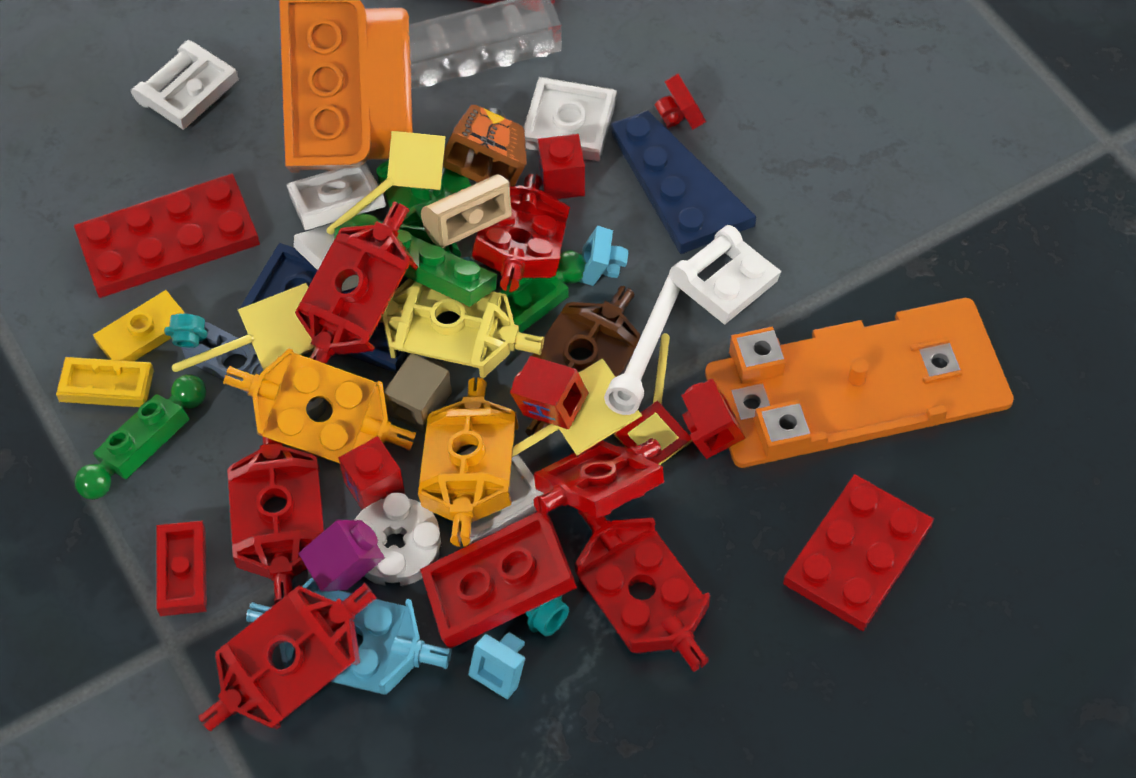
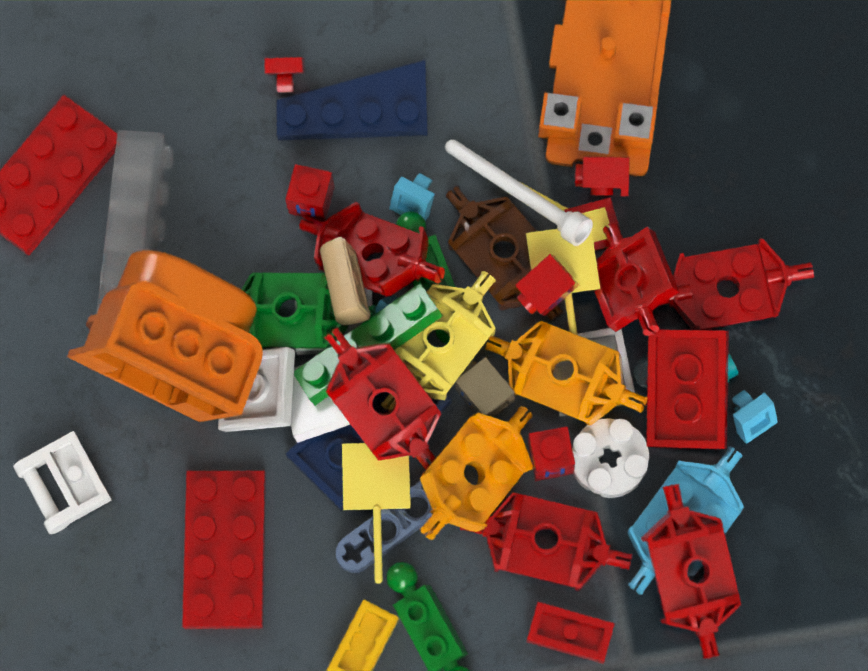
camera: 65 degrees left, 15 degrees up
yellow plate [93,290,185,361] -> none
teal plate [164,314,208,348] -> none
magenta brick [298,520,385,592] -> none
light yellow piece [327,131,446,235] -> none
dark orange torso [443,105,527,186] -> none
white tile [524,77,617,161] -> none
white plate [669,225,781,325] -> none
red plate [783,474,934,632] -> none

